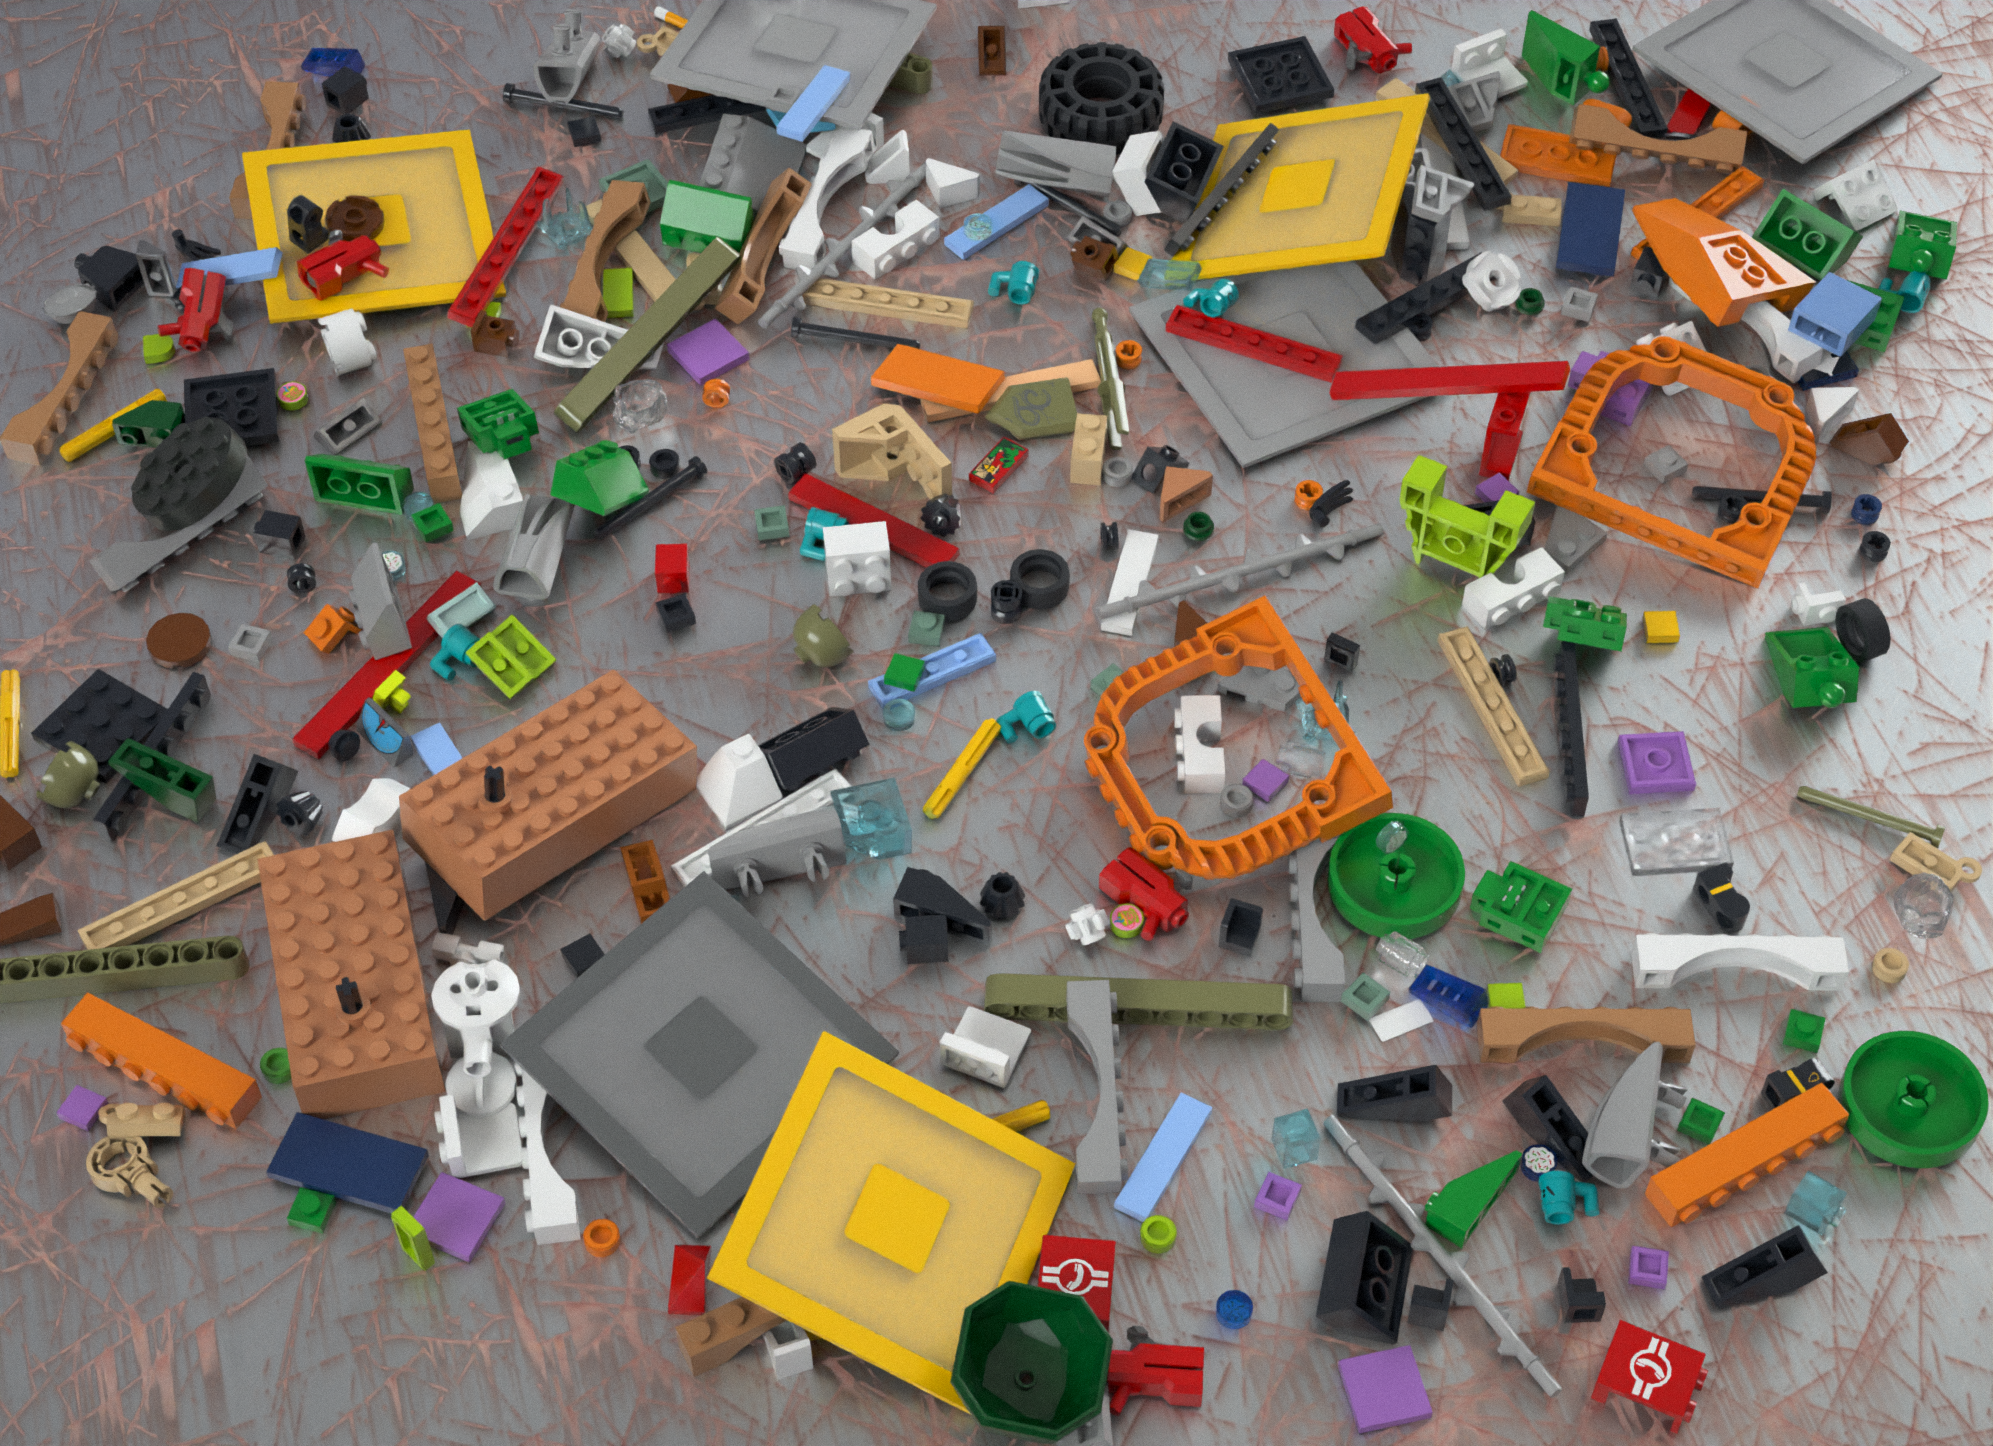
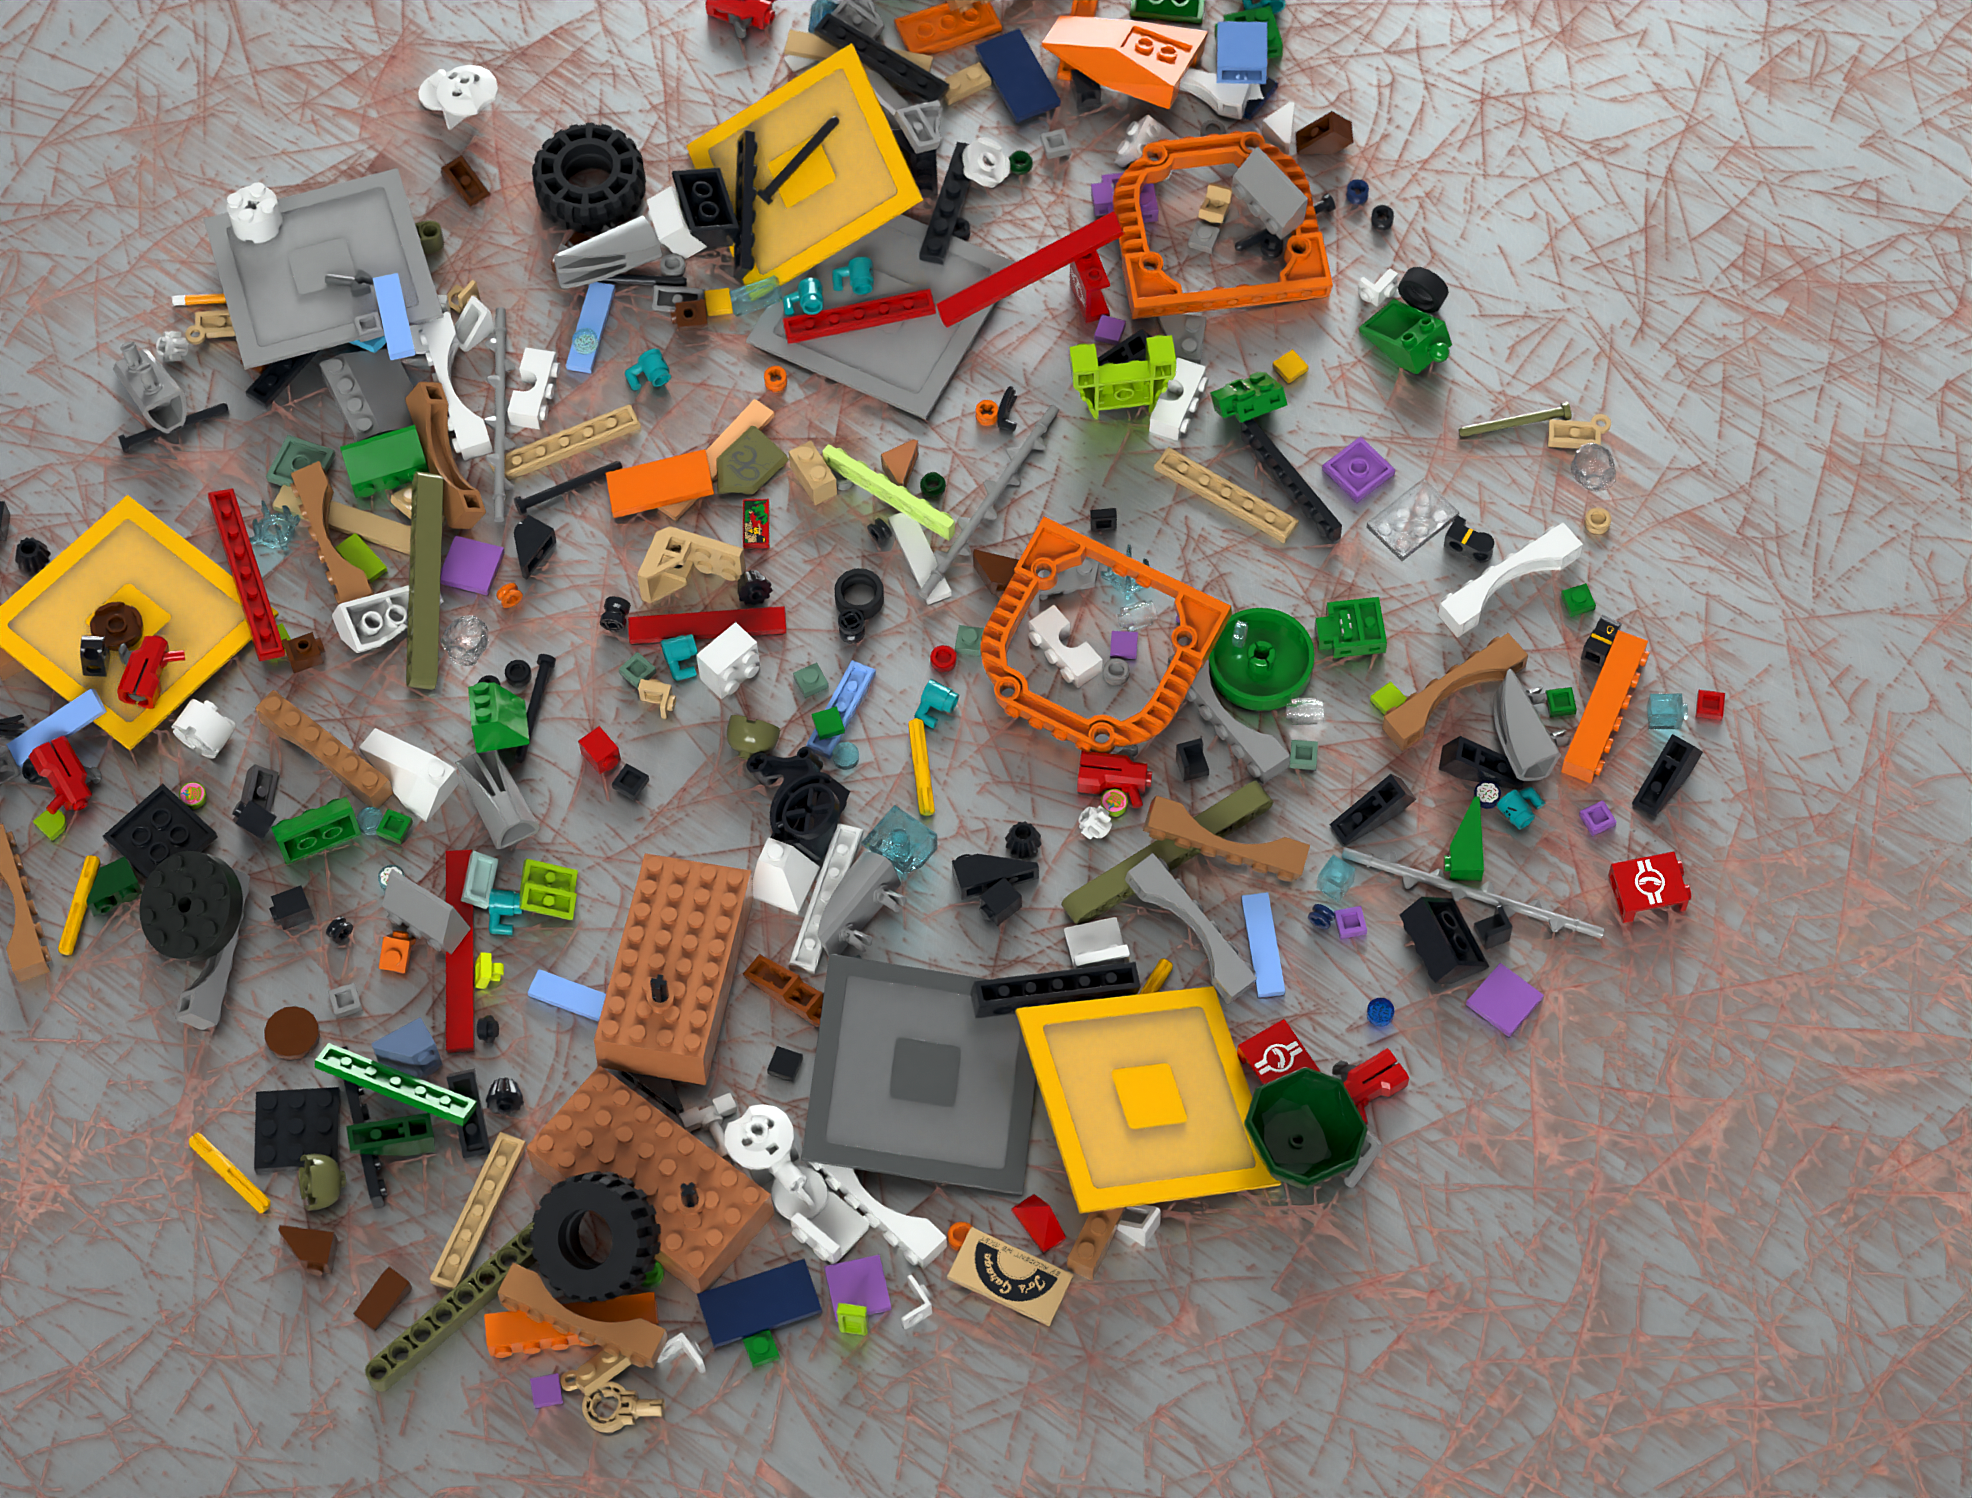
camera: 35 degrees left, 10 degrees up
white brick [331,778,410,842] -> none
slope [356,698,413,767] -> none
green piece [457,388,539,460] -> none
black tile [567,116,602,147] -> none
black tyre [918,561,977,622] -> none
white slope [926,158,980,209] -> none
olive piece [1091,308,1129,450] -> none
black bracket [1132,445,1190,493] -> none
lime tile [1140,1215,1177,1254] -> none
black plate [1228,36,1334,114] -> none
white sticker [1369,999,1434,1042] -> none
clear blue slope [1409,964,1488,1028] -> none
black bush [1489,654,1517,686] -> none
black panel [1557,1267,1606,1323] -> none
green piece [1838,1031,1989,1168] -> none
none -> black brick [232,797,277,840]
none -> green plate [315,1043,477,1126]
none -> dark grey bar [325,269,374,297]
none -> sand blue slope [371,1017,443,1078]
none -> tan bracket [447,280,480,315]
none -> medium nougat arch [497,1263,669,1368]
none -> black slope [513,514,557,580]
none -> black tyre [530,1171,661,1303]
none -> tan bracket [638,679,676,719]
none -> white bracket [657,1332,706,1373]
none -> black piece [746,746,840,840]
none -> black bar [756,116,839,205]
none -> yellowish green plate [822,444,955,541]
none -> teal piece [832,257,874,295]
none -> white bracket [901,1275,932,1330]
none -> red tile [930,645,957,673]
none -> tan tile [947,1227,1074,1327]
none -> black brick [970,962,1141,1019]
none -> medium nougat arch [1143,795,1310,882]
none -> tan bracket [1198,183,1233,224]
none -> light grey slope [1231,147,1308,239]
none -> dark blue bush [1308,904,1335,929]
none -> red tile [1695,689,1725,720]

